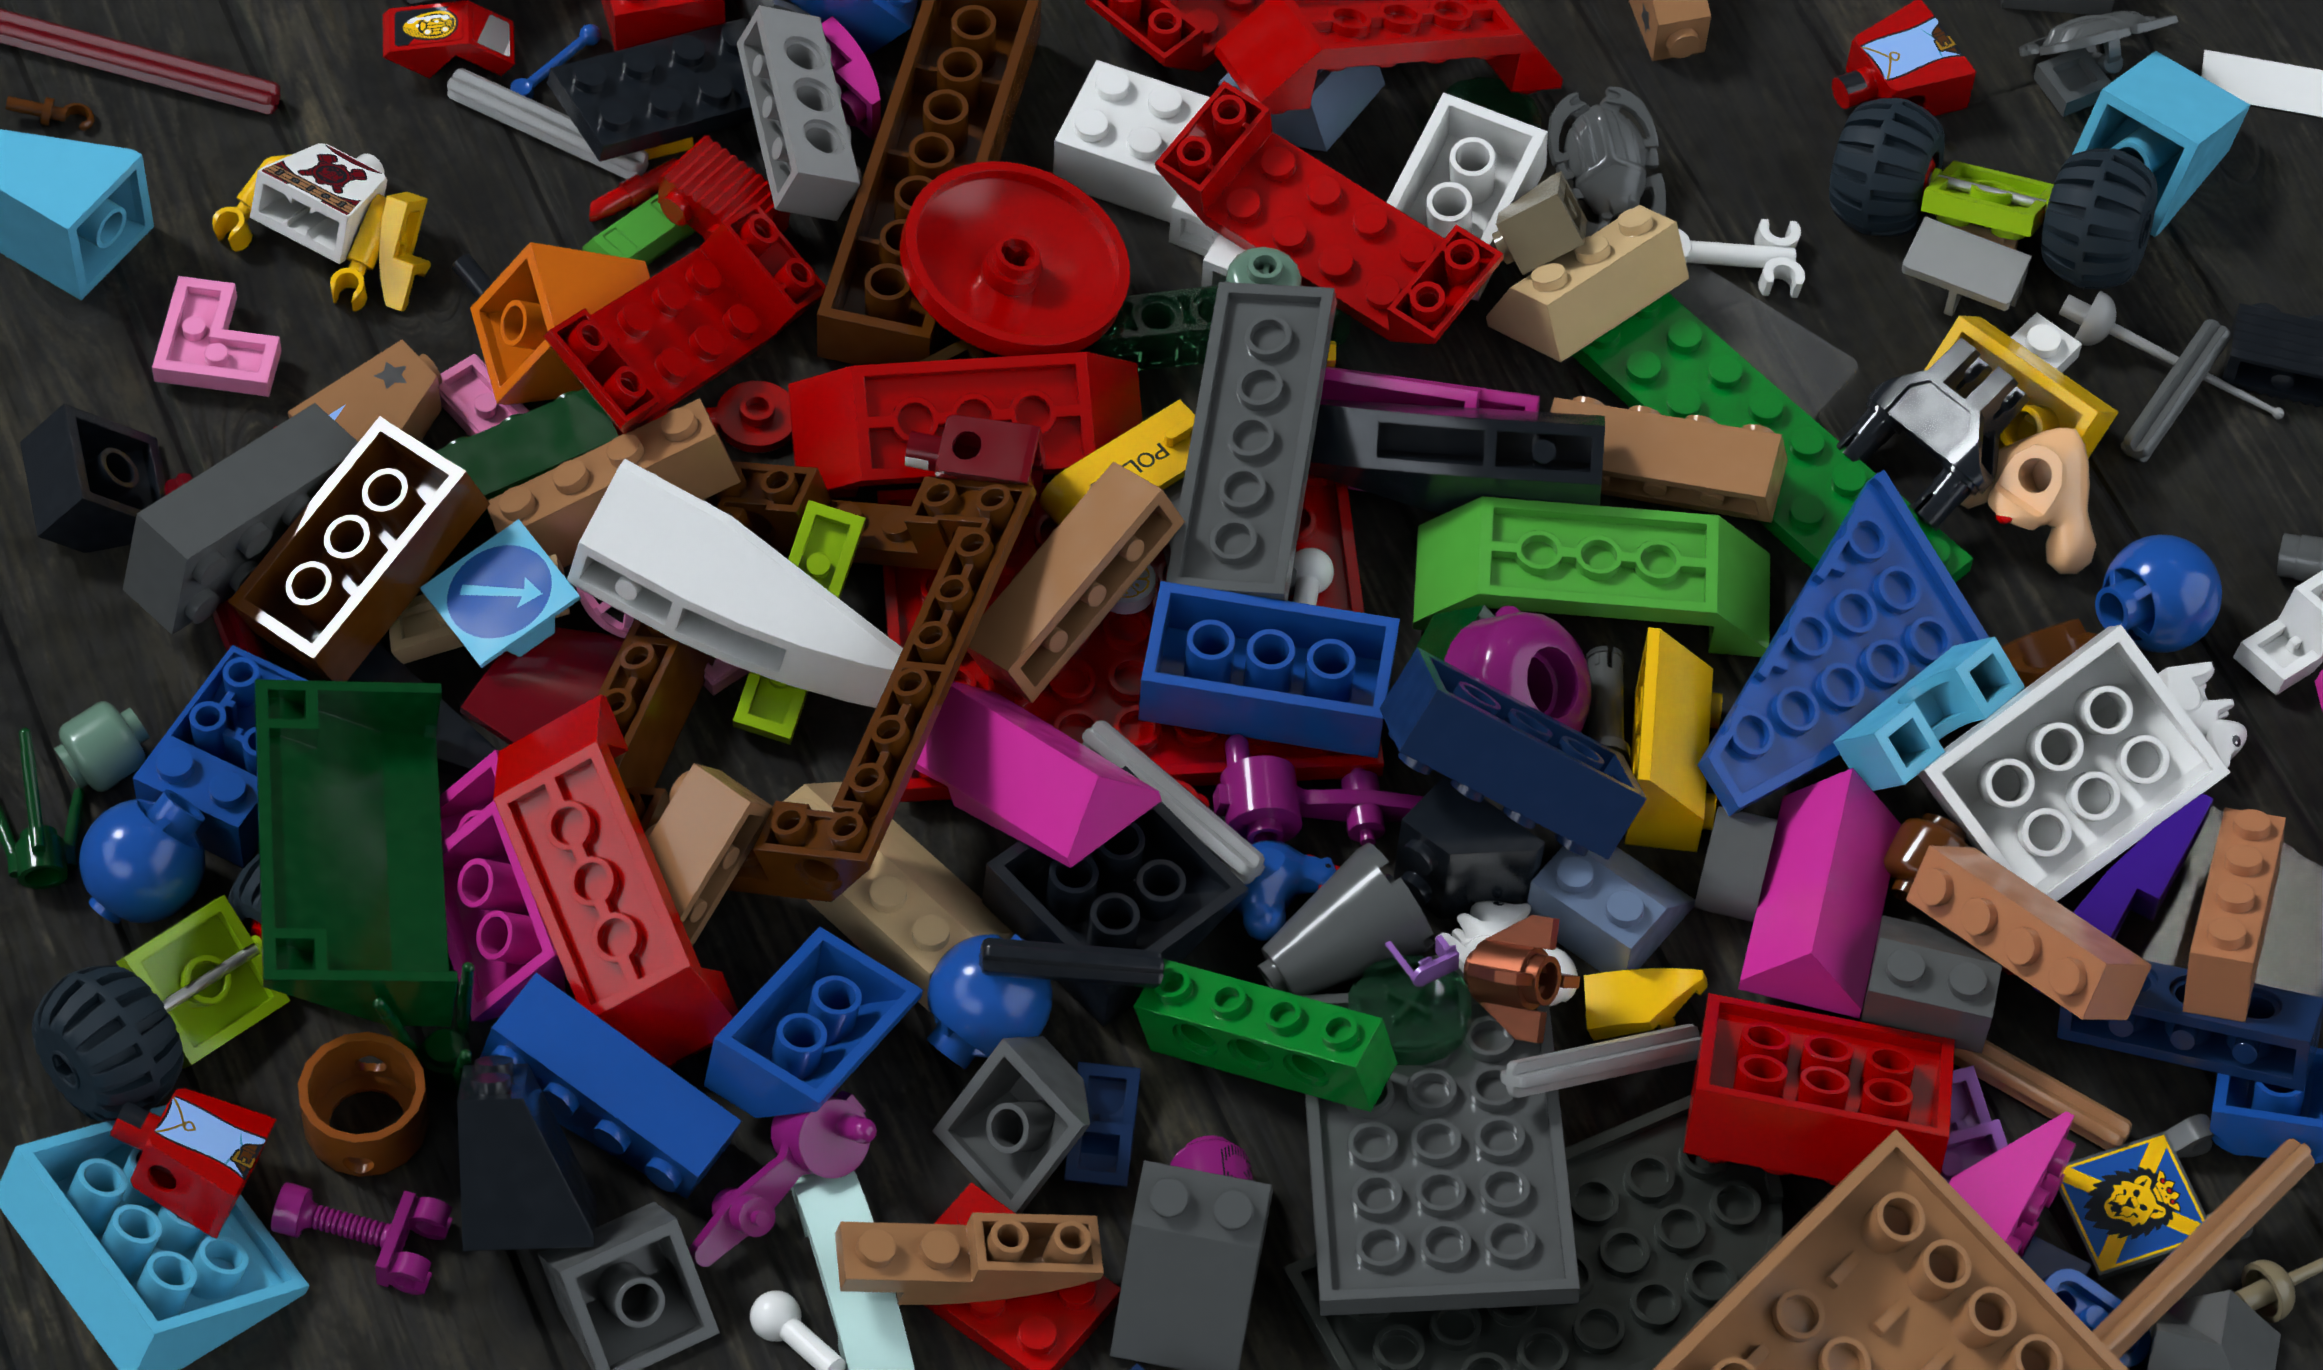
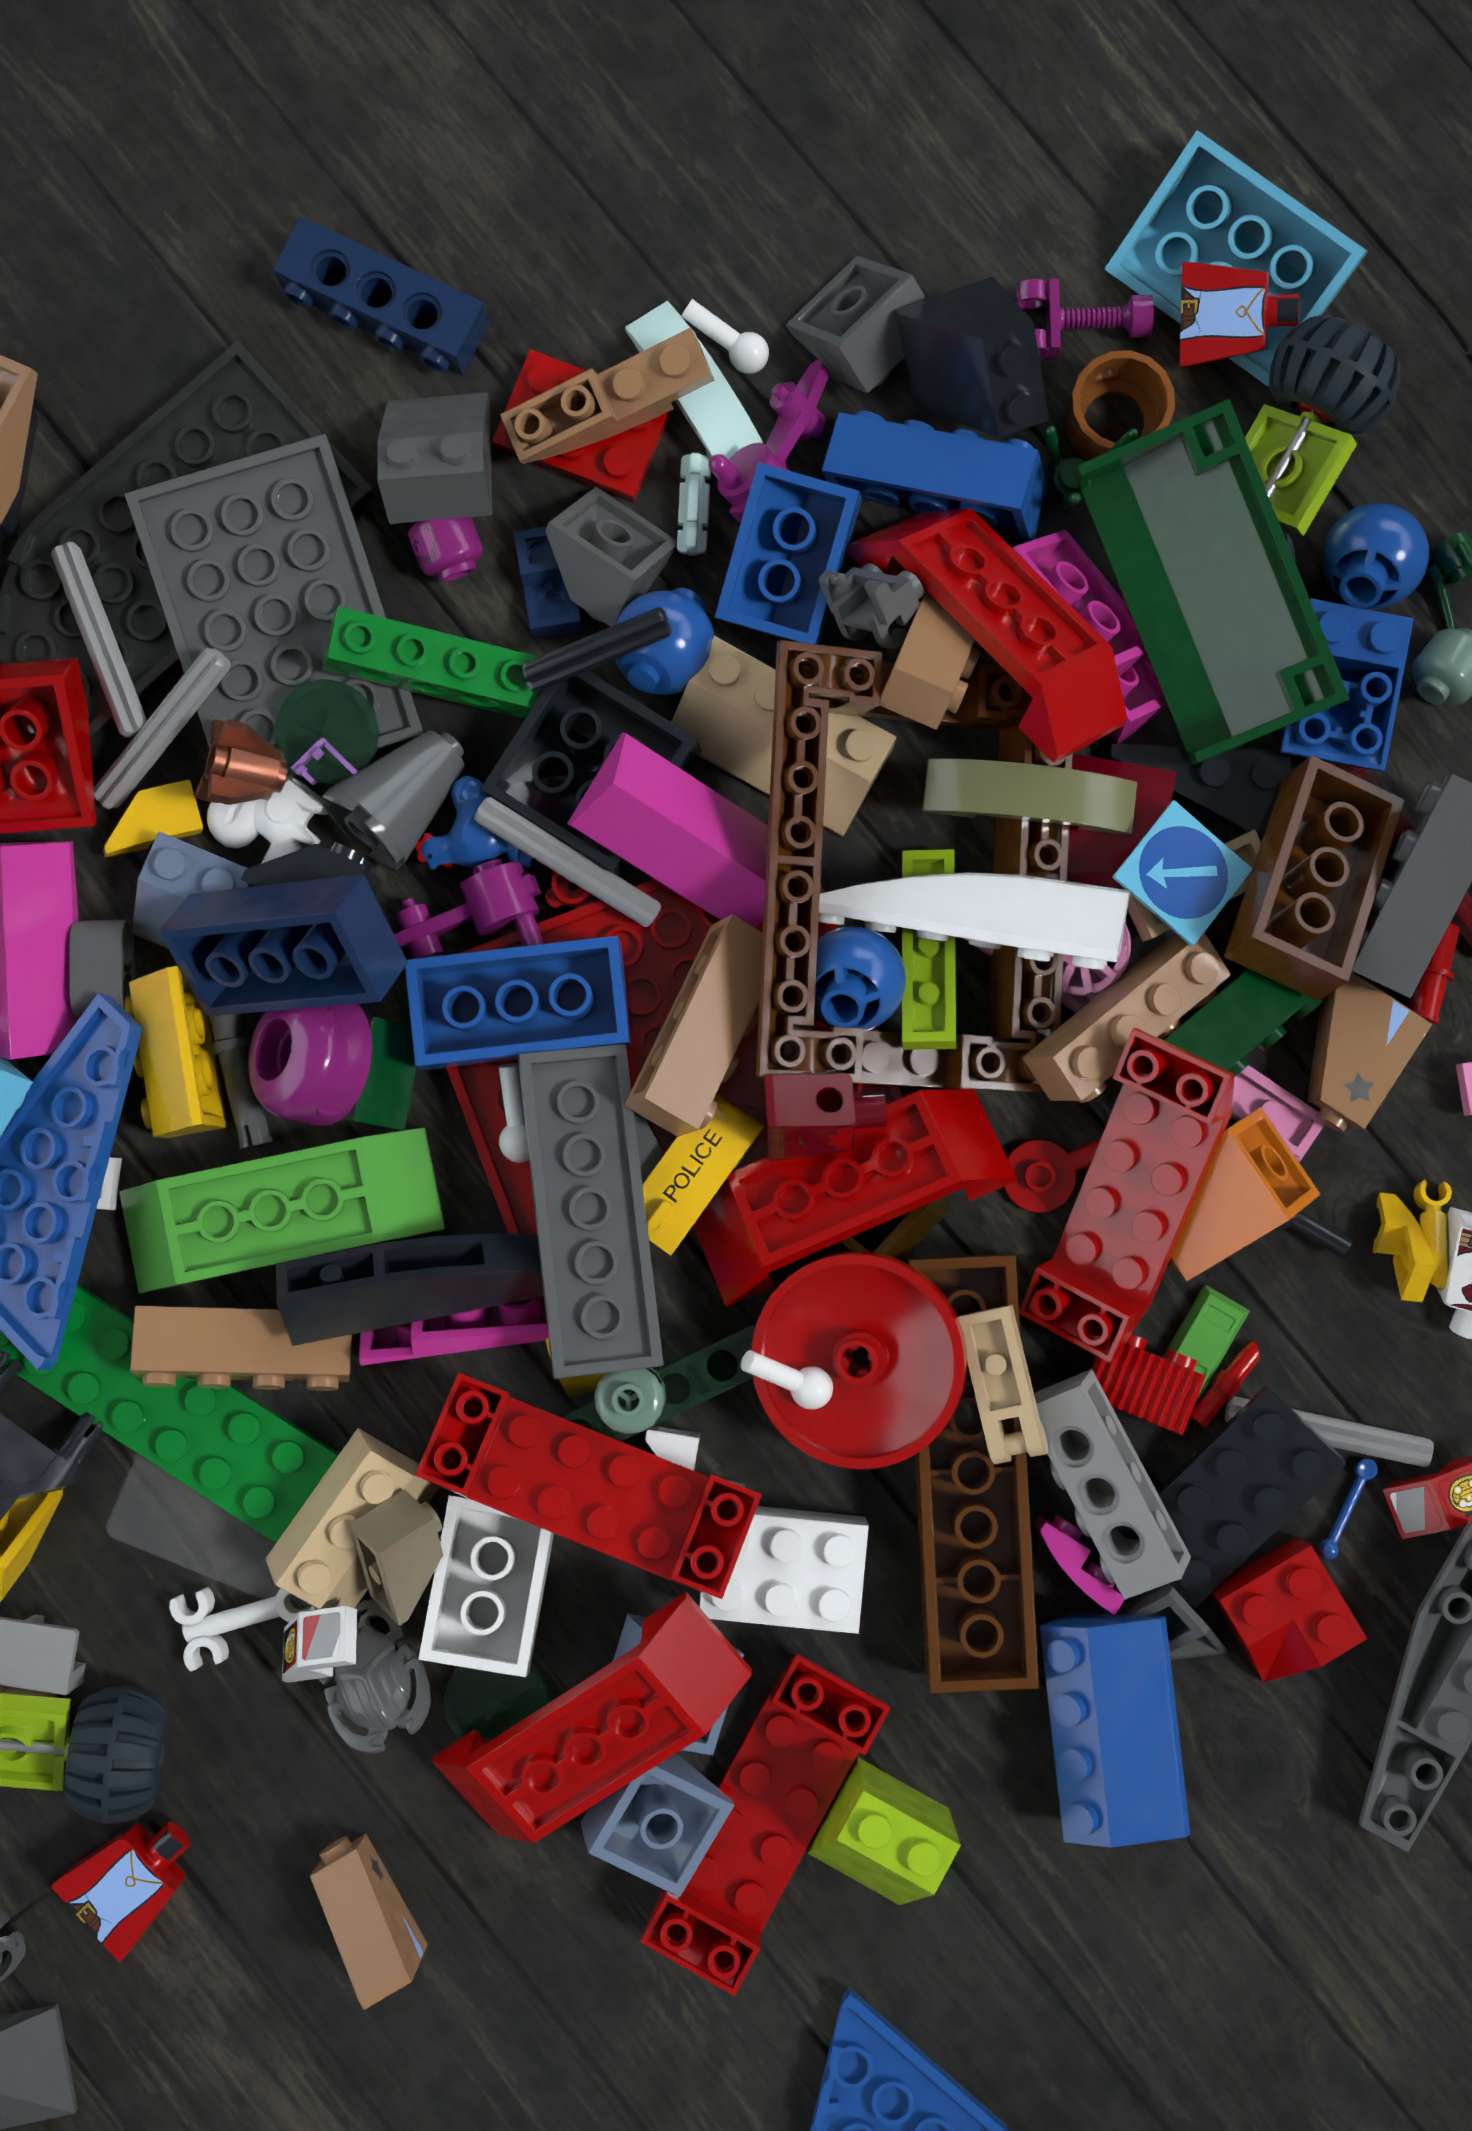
camera: 175 degrees right, 30 degrees up
none -> light grey axle [51,542,147,738]
none -> slope [282,1606,357,1682]
none -> light aqua axle [677,453,711,556]
none -> white bar [741,1350,833,1410]
none -> blue brick [814,926,906,1031]
none -> dark grey piece [819,563,924,649]
none -> olive slope [922,759,1137,835]
none -> tan plate [958,1304,1048,1464]

